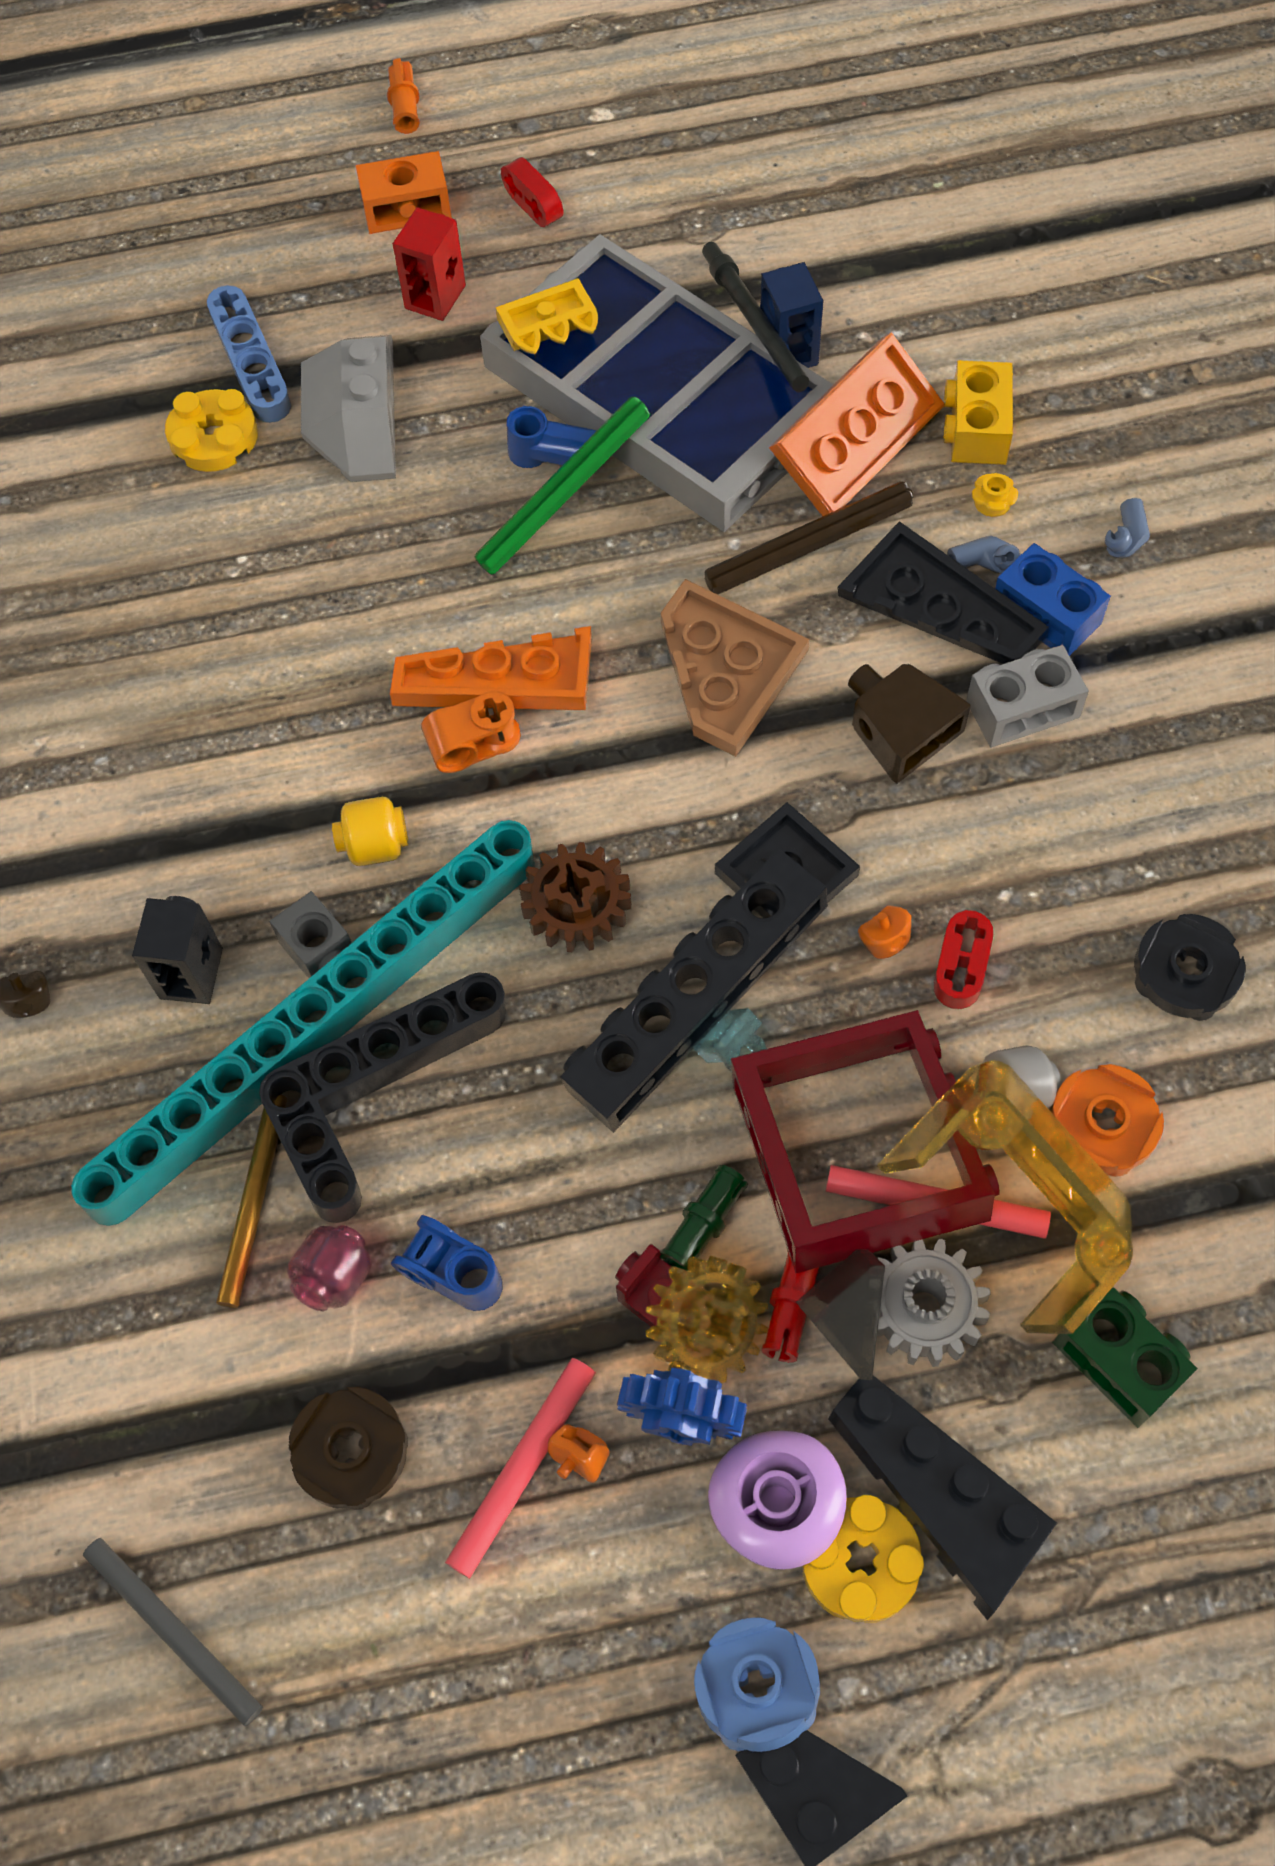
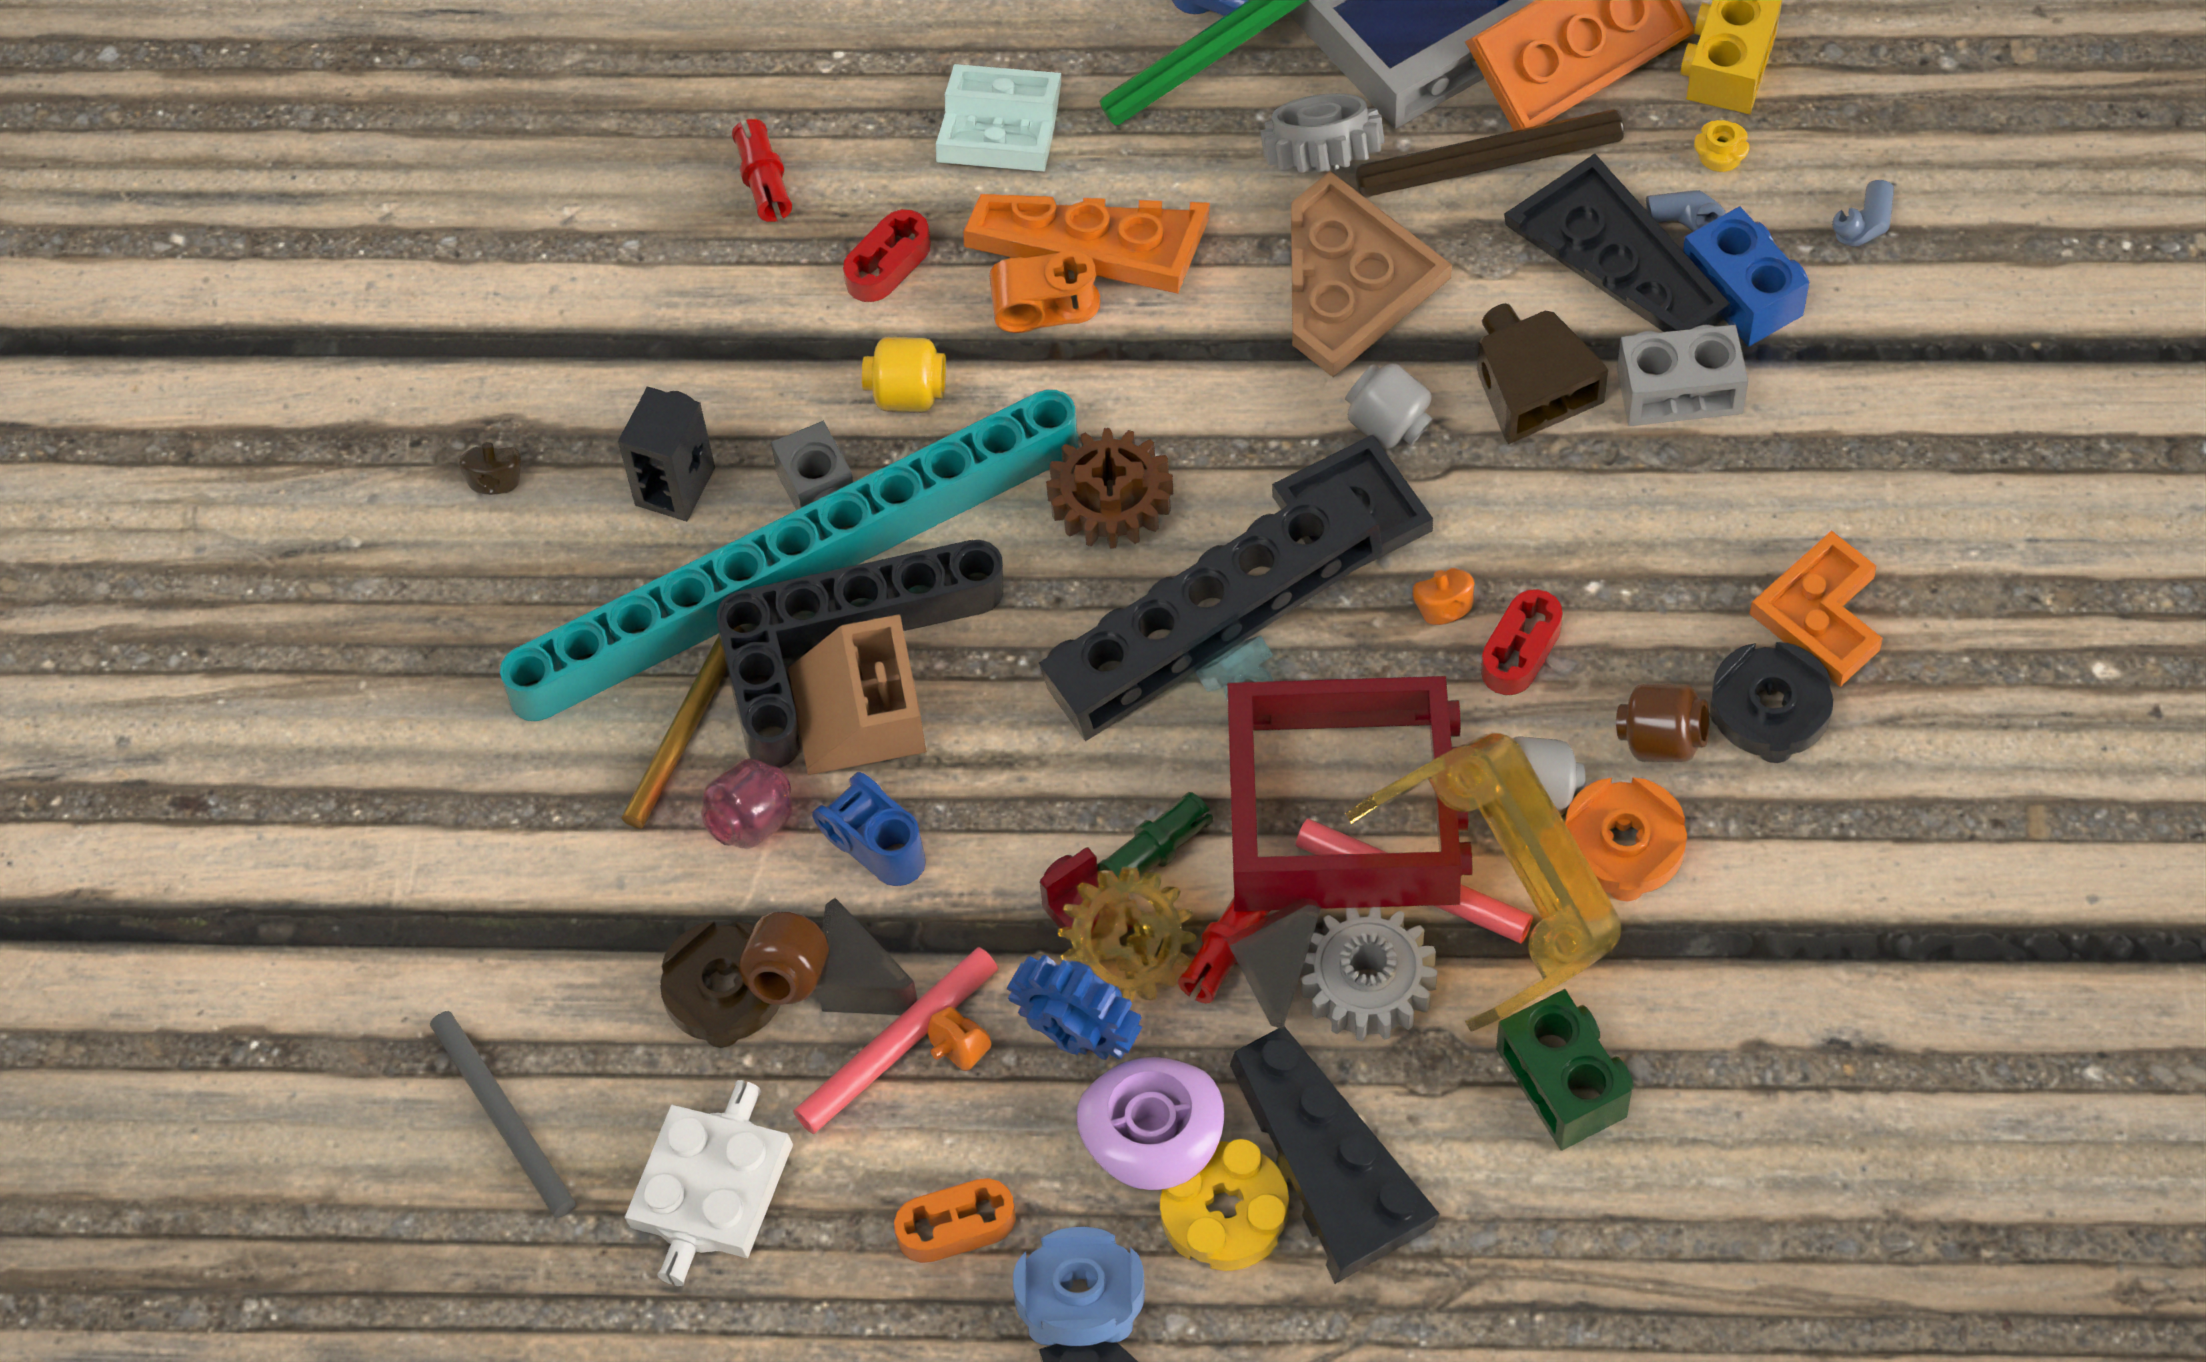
camera: 15 degrees right, 5 degrees down
none -> white plate [625,1080,793,1286]
none -> red pin [732,119,792,222]
none -> reddish brown head [739,912,829,1005]
none -> medium nougat slope [788,614,927,775]
none -> clear smoke slope [816,898,917,1015]
none -> red beam [843,209,931,302]
none -> orange beam [894,1178,1016,1263]
none -> light aqua slope [936,64,1061,172]
none -> light grey gear [1260,93,1385,172]
none -> light grey head [1345,363,1433,449]
none -> reddish brown head [1616,684,1710,762]
none -> orange plate [1749,530,1883,687]

